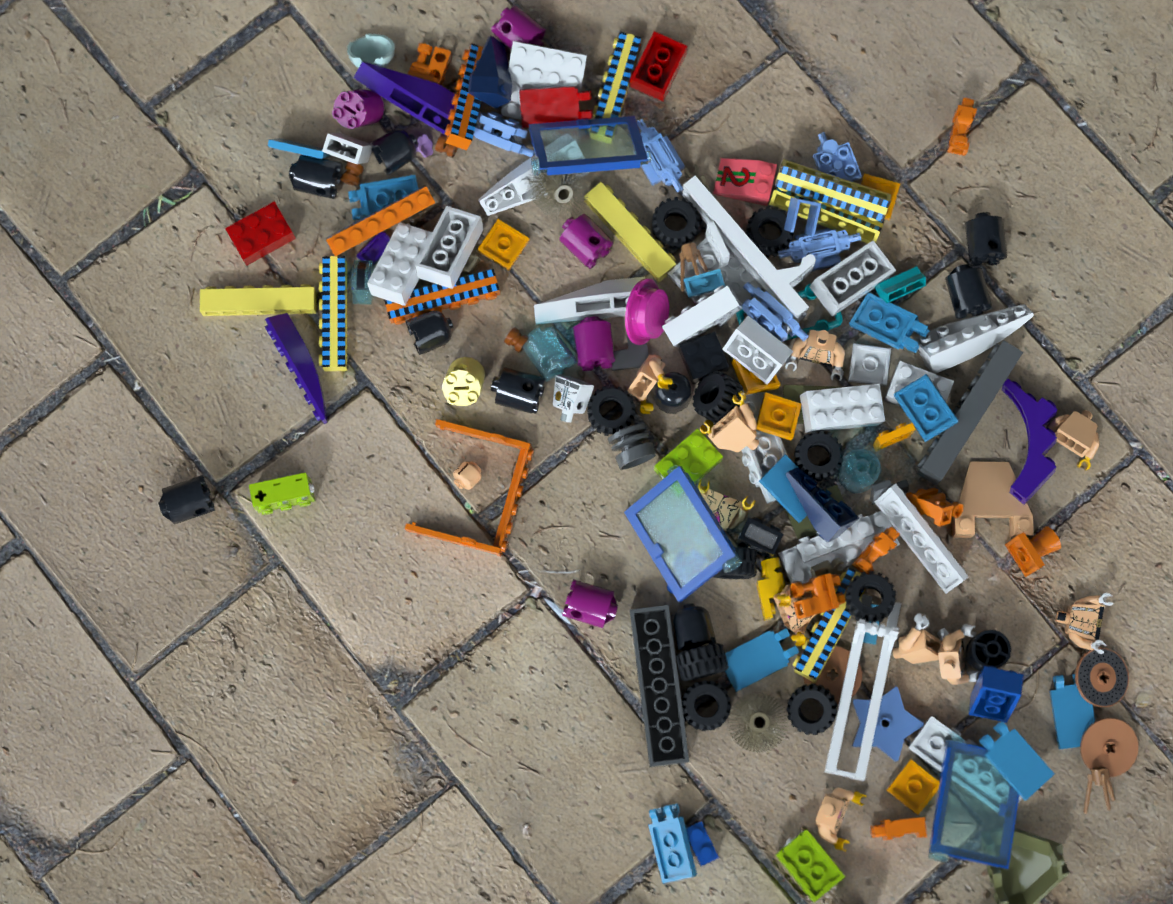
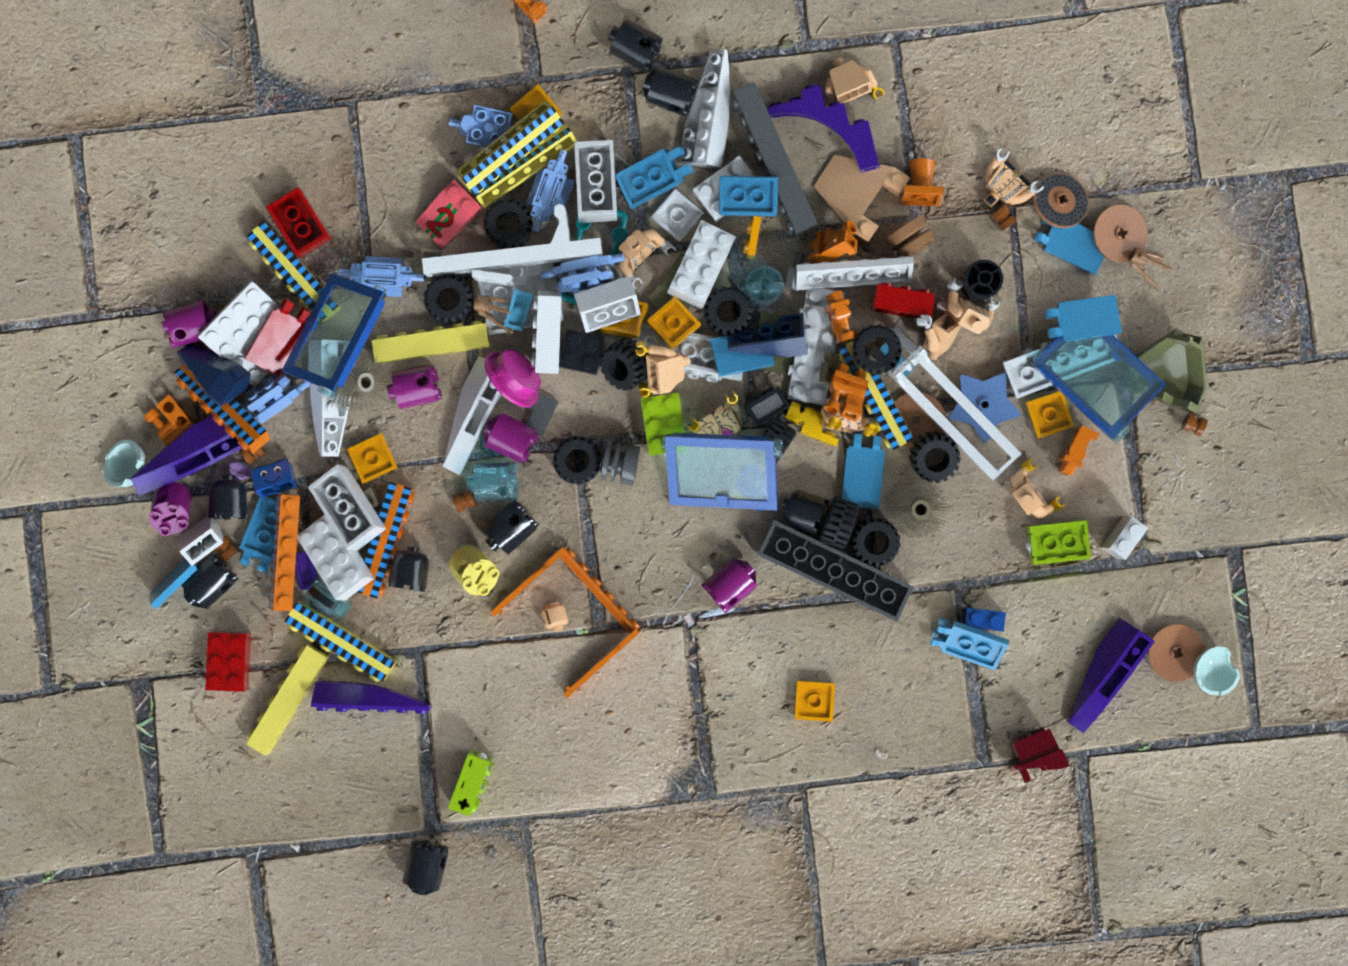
camera: 60 degrees left, 10 degrees up
white torso [553,375,594,422] -> none
light nougat torso [627,354,673,414] -> none
black cylinder [653,372,691,414] -> none
medium blue piece [784,197,821,237] -> none
teal piece [875,266,926,303] -> none
blue brick [968,666,1023,723] -> none
none -> blue brick [251,459,298,498]
none -> light orange plate [794,680,835,722]
none -> red brick [870,282,935,319]
none -> medium nougat wheel [887,215,937,257]
none -> dark orange wheel [991,205,1017,231]

